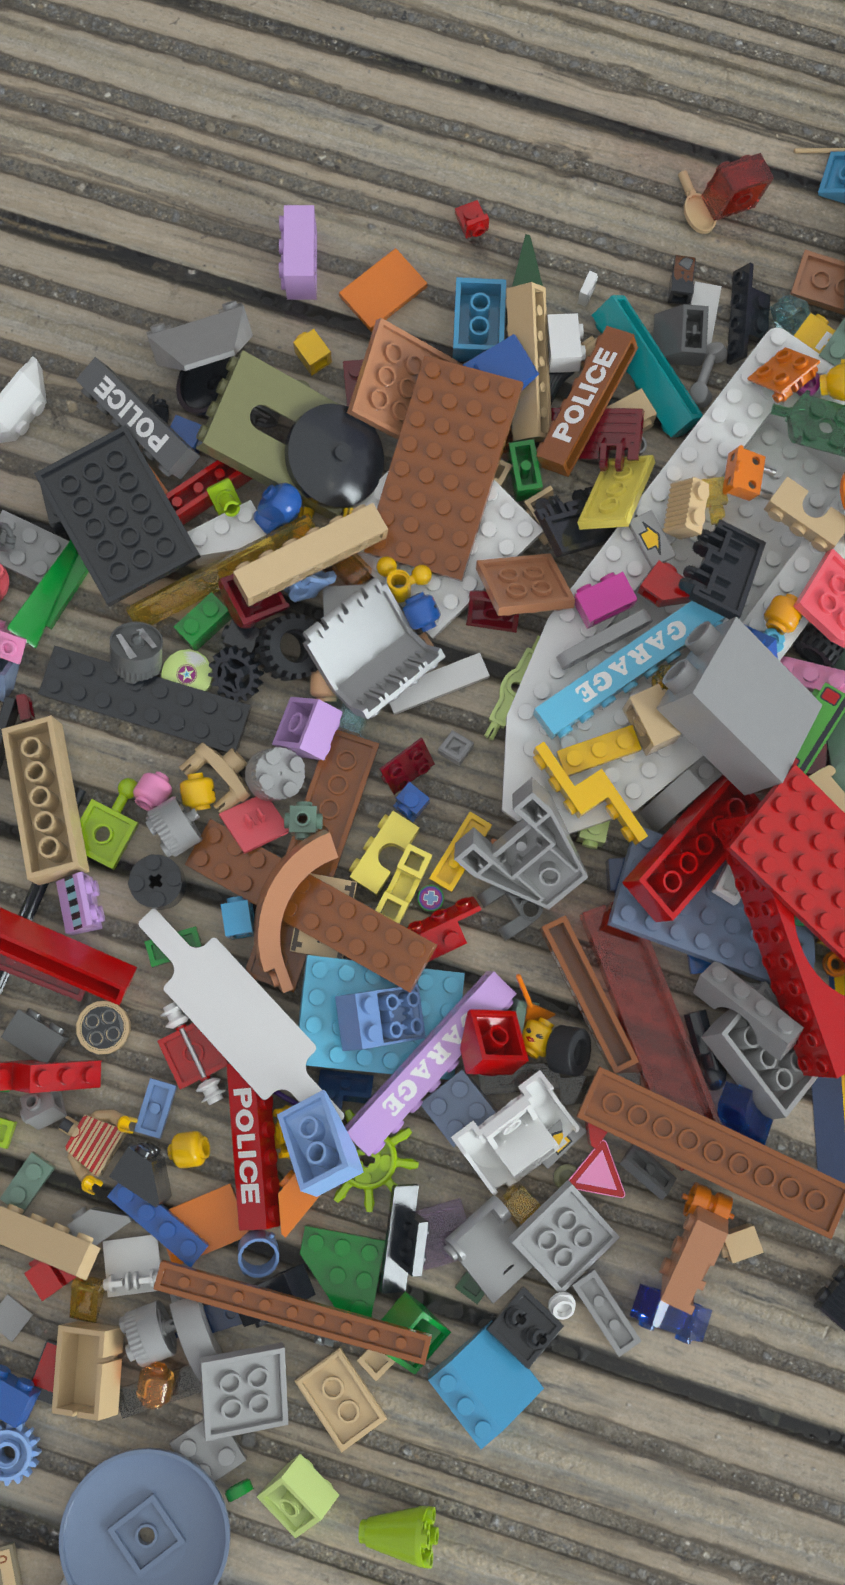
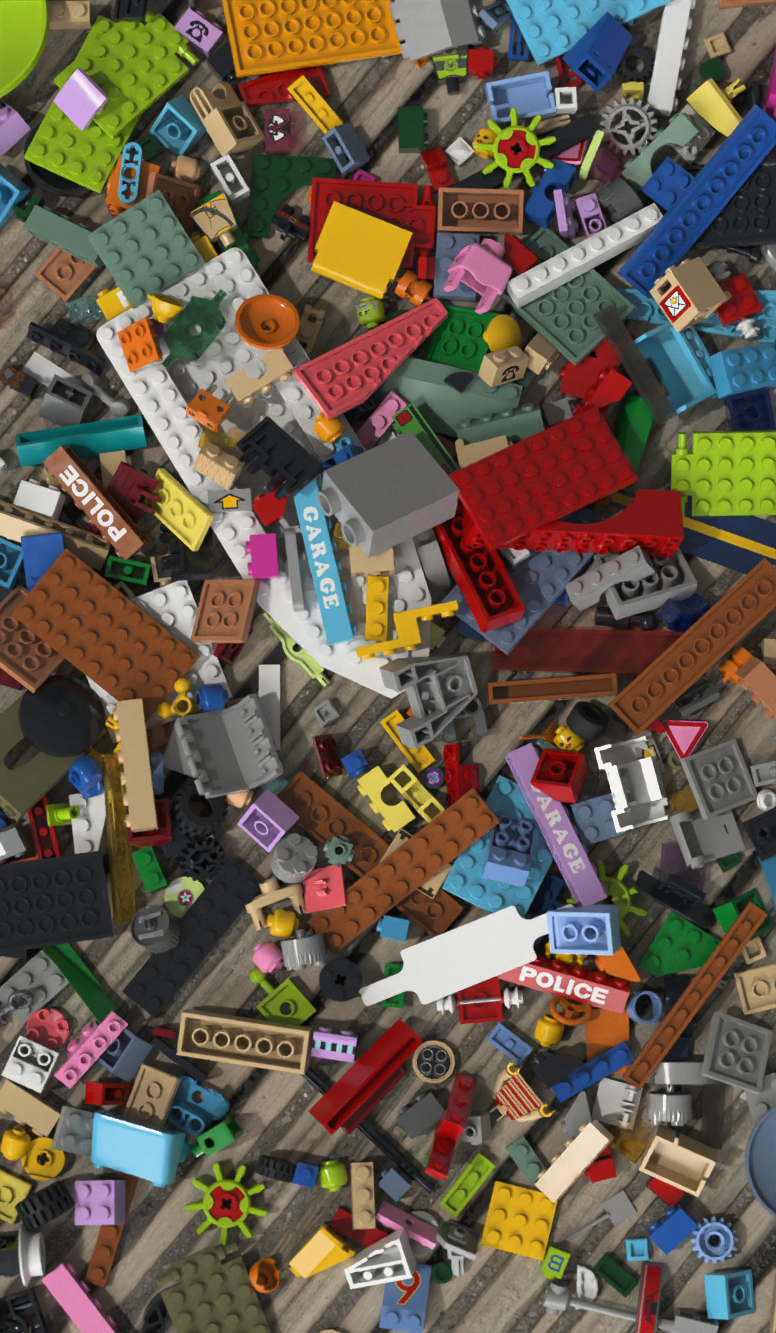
camera: 65 degrees left, 5 degrees up
clear orange head [136,1362,175,1409] -> none
nougat arch [253,830,338,993] -> none
none -> orange piece [550,996,593,1026]

